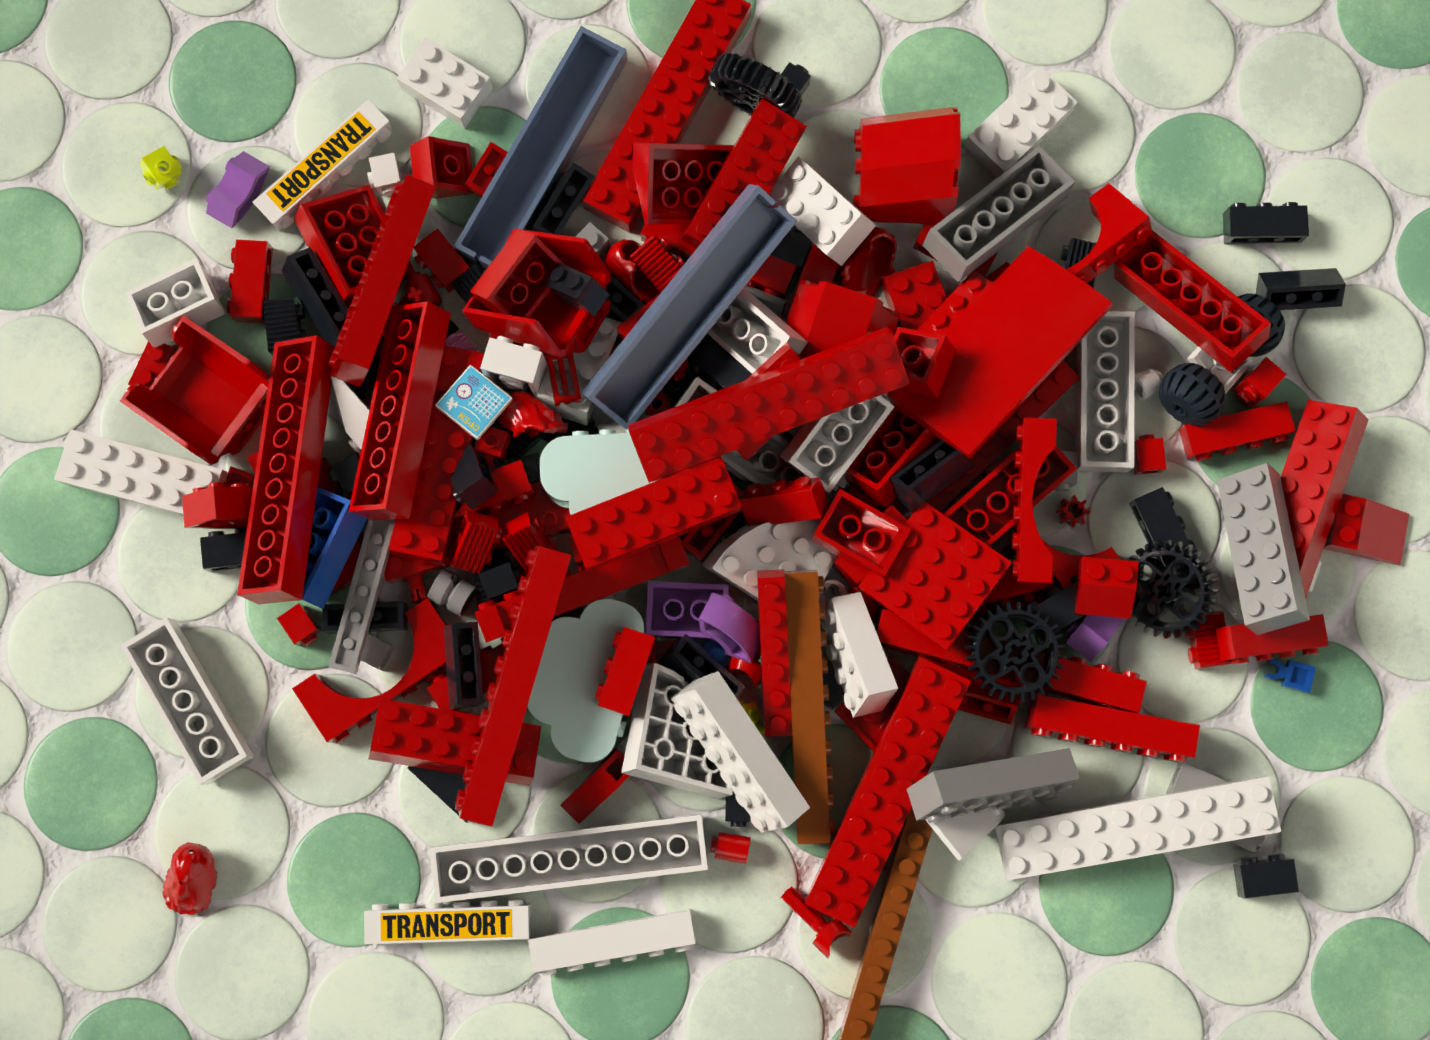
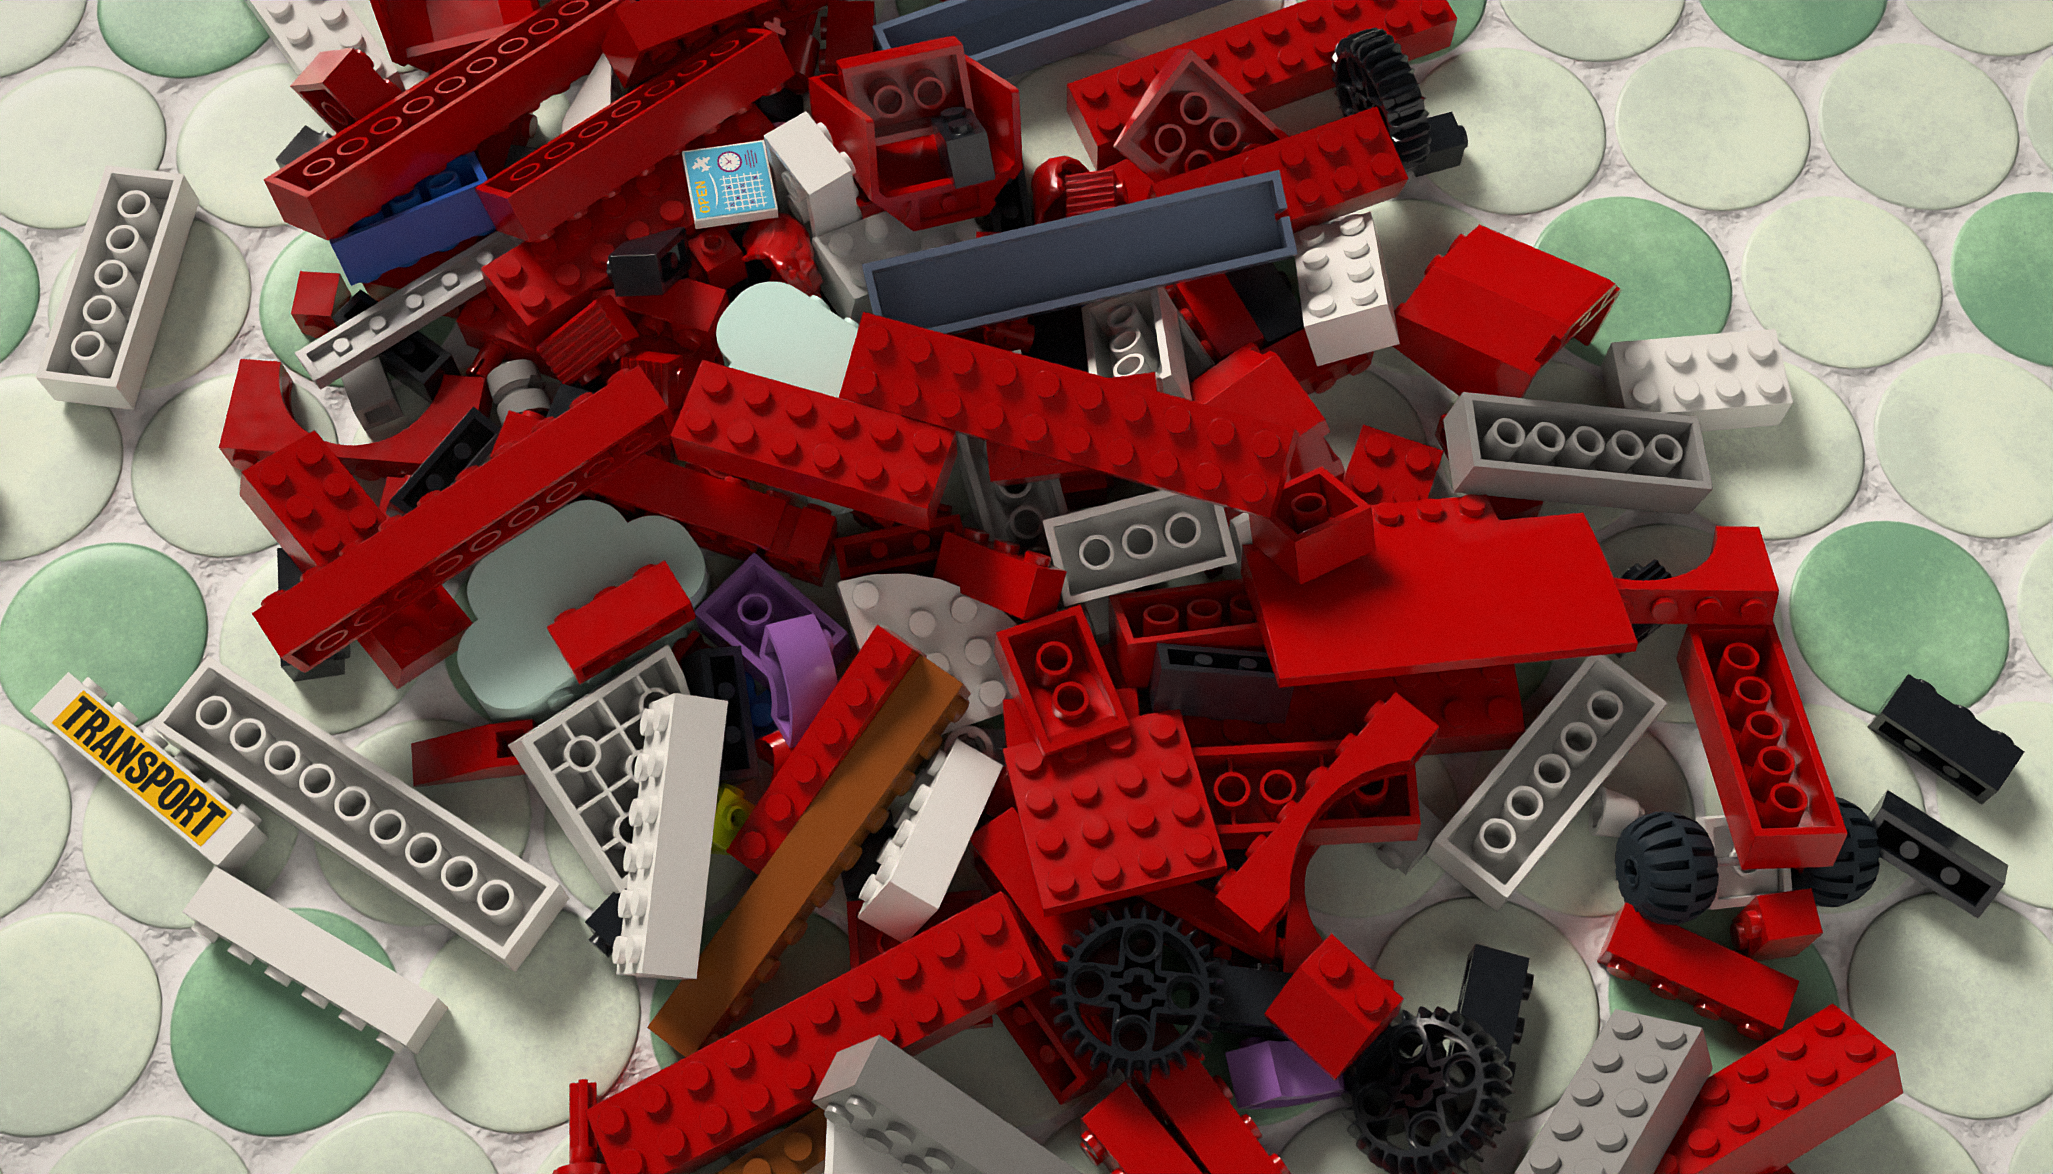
camera: 40 degrees right, 15 degrees down
black brick [530,162,595,235] -> none
red tile [546,353,582,406] -> none
light grey brick [576,222,610,258] -> none
red brick [710,832,751,864] -> none
red piece [840,226,897,296] -> none
red gear [1055,495,1091,529] -> none
red brick [1134,434,1166,475] -> none

